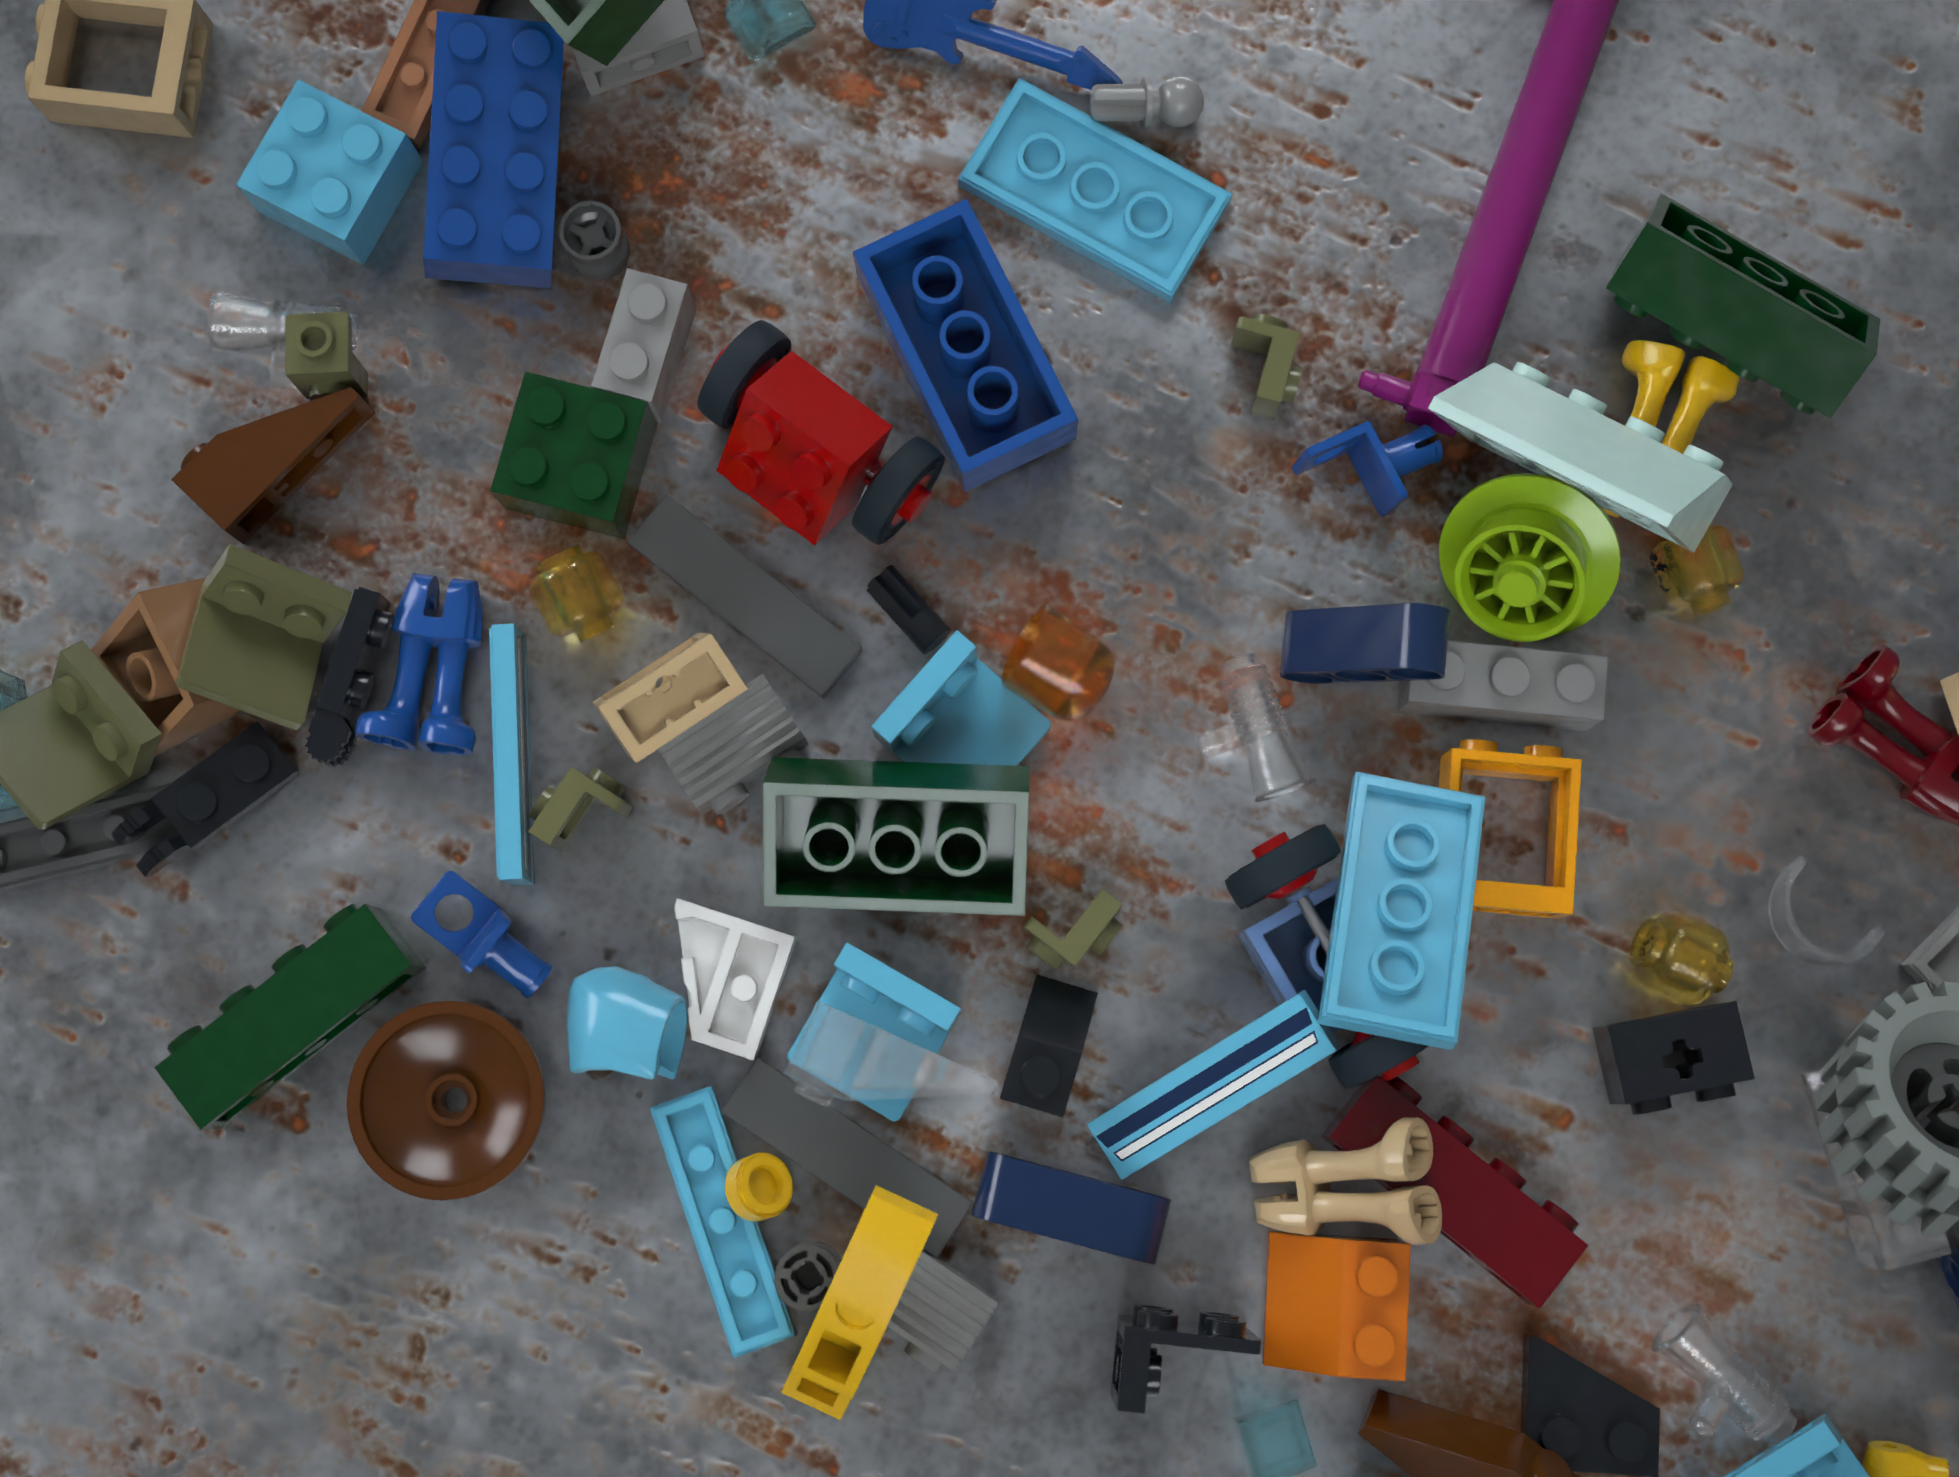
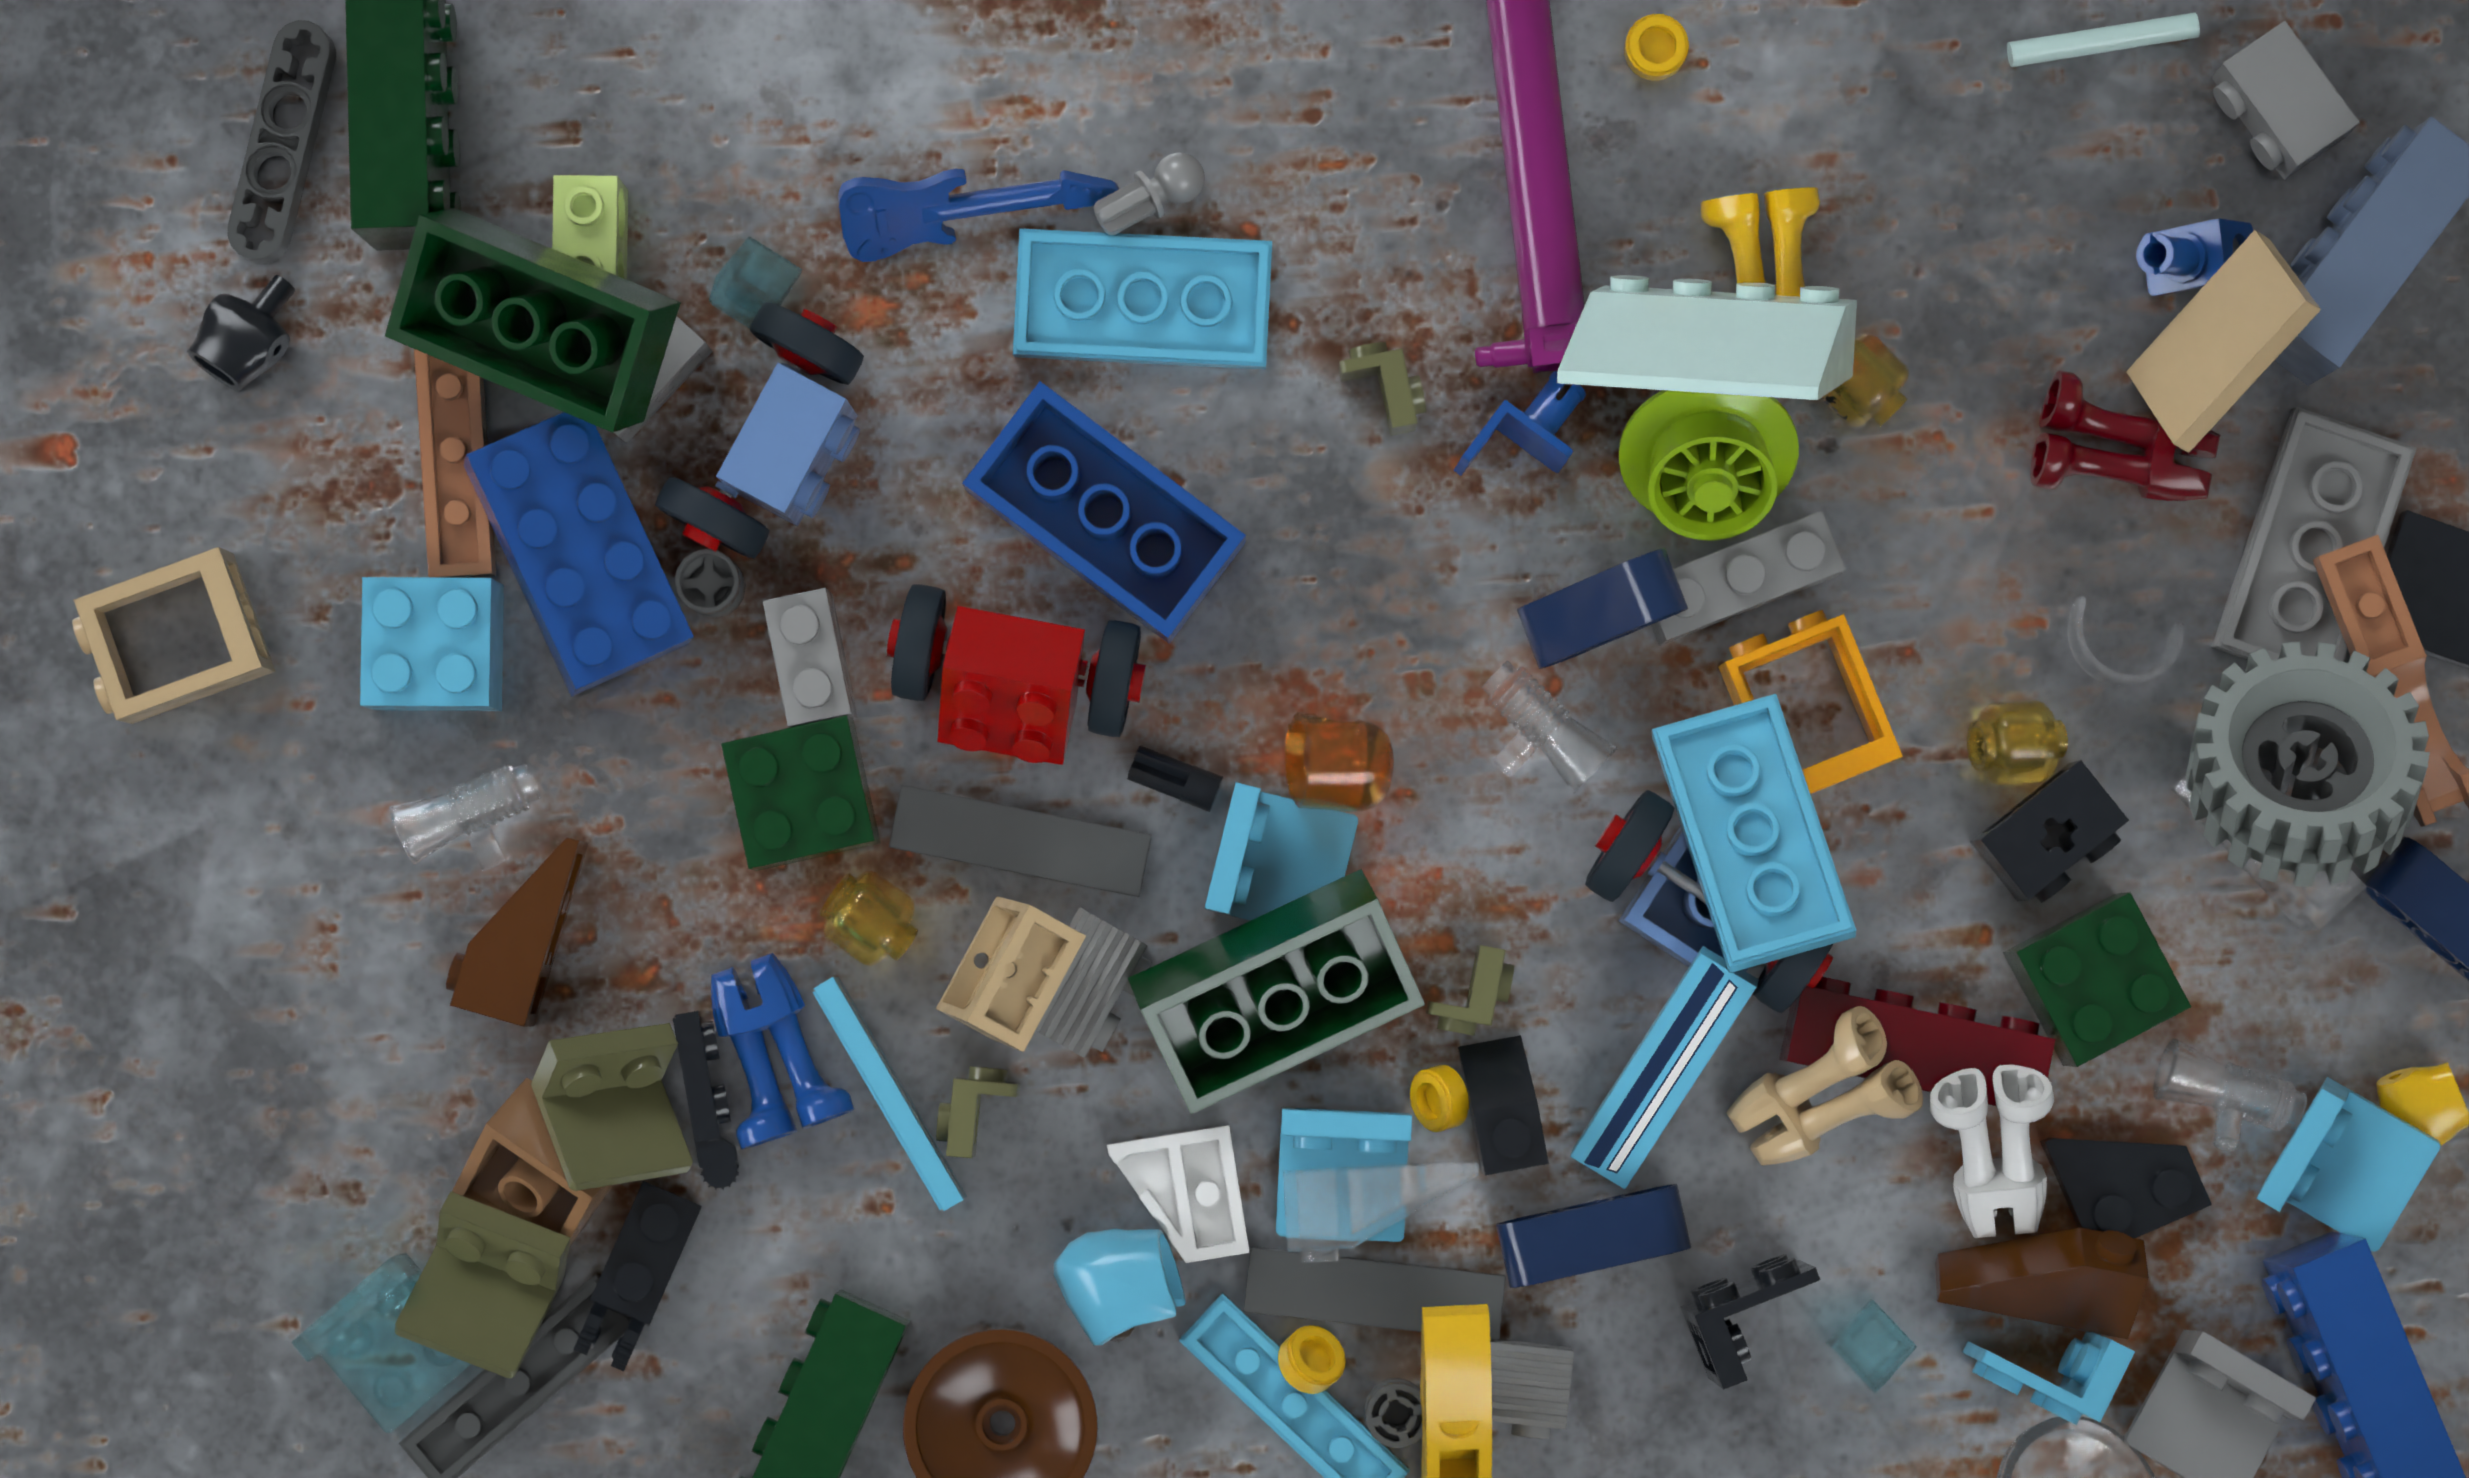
camera: 30 degrees left, 5 degrees up
olive bracket [285,312,368,401] -> none
blue bracket [411,870,552,999] -> none
orange slope [1262,1231,1411,1381] -> none
dark green brick [1606,193,1880,419] -> none
none -> brick [655,302,864,559]
none -> yellow tile [1410,1065,1469,1132]
none -> yellow tile [1624,14,1689,81]
none -> white piece [1930,1064,2054,1238]
none -> dark green brick [2003,892,2192,1067]

